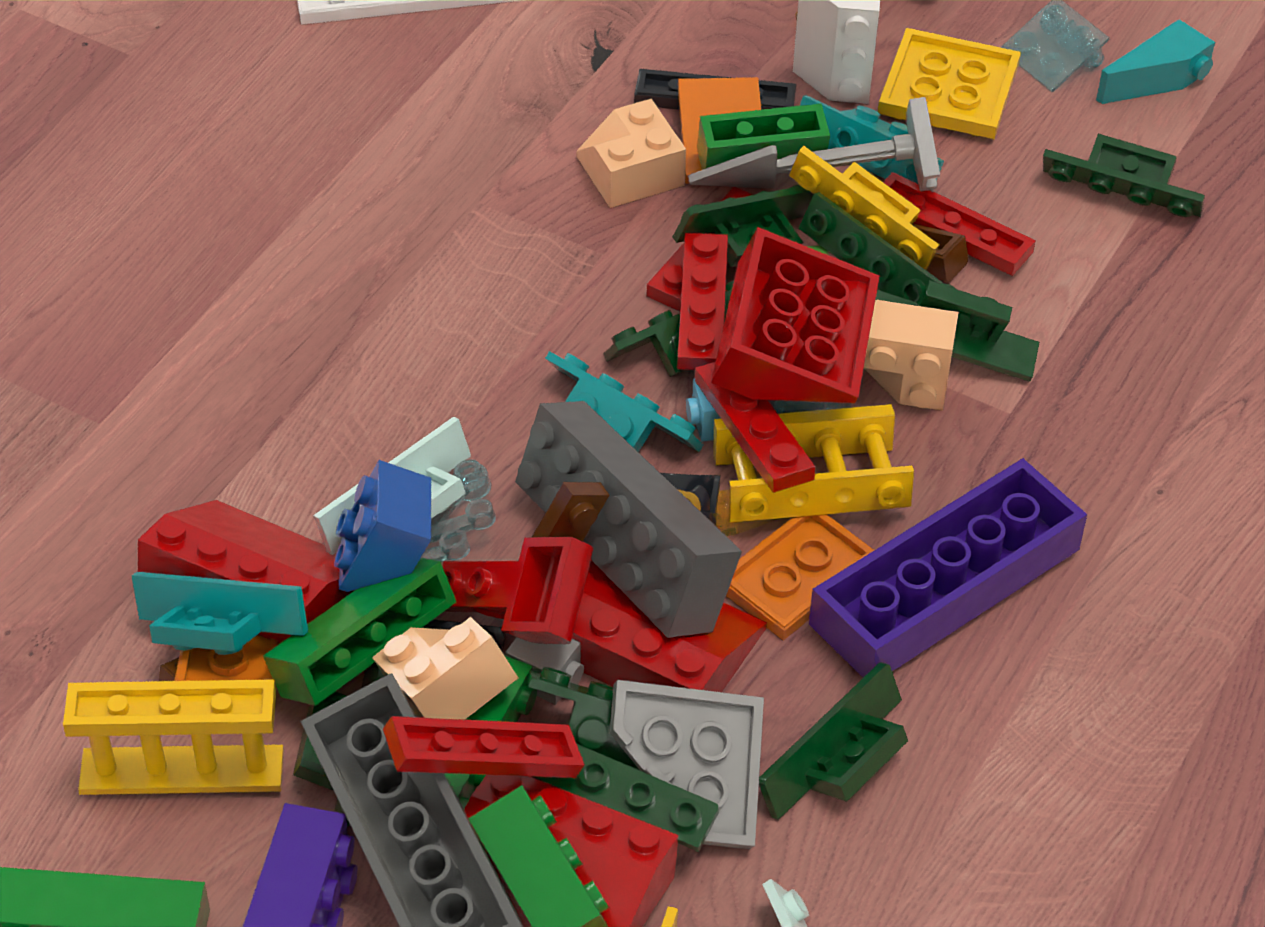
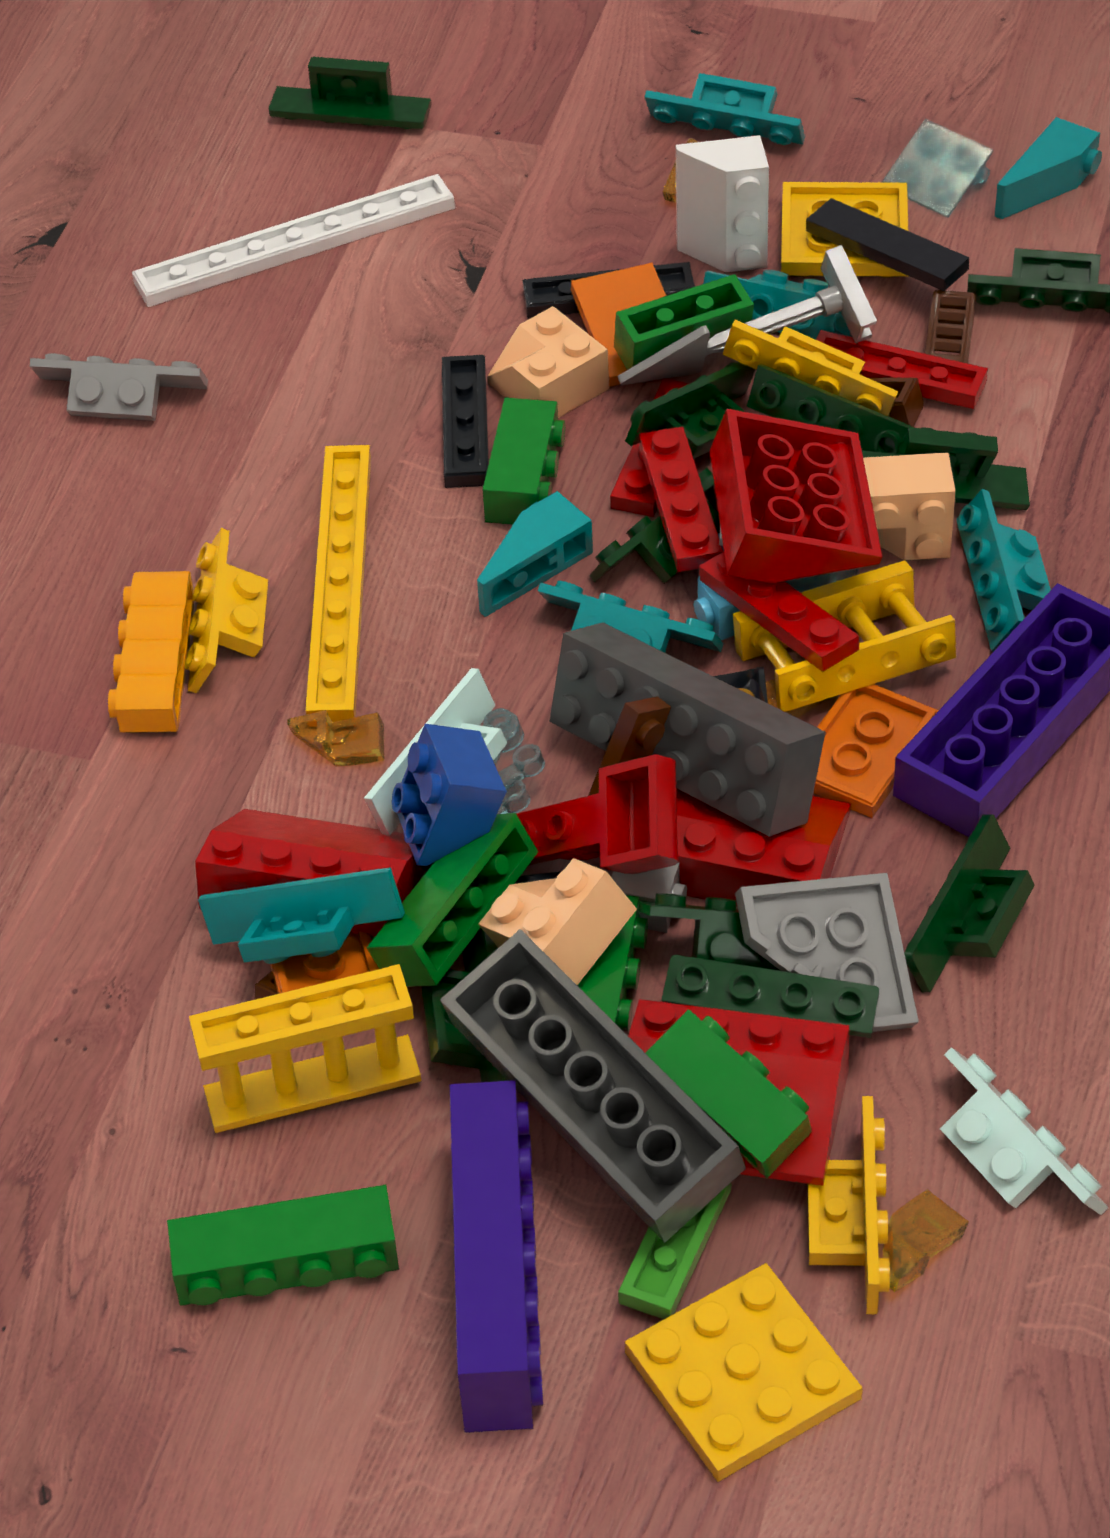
camera: 10 degrees left, 0 degrees up
red plate [383,716,585,778] -> none
none -> light grey bracket [29,353,208,421]
none -> light orange brick [108,571,194,732]
none -> yellow bracket [185,528,268,693]
none -> clear yellow slope [287,710,384,766]
none -> yellow plate [305,445,371,723]
none -> black tile [442,355,489,488]
none -> teal slope [477,491,593,617]
none -> green brick [483,398,566,525]
none -> black tile [806,198,969,291]
none -> reddish brown slope [925,290,976,363]
none -> teal bracket [956,489,1051,652]

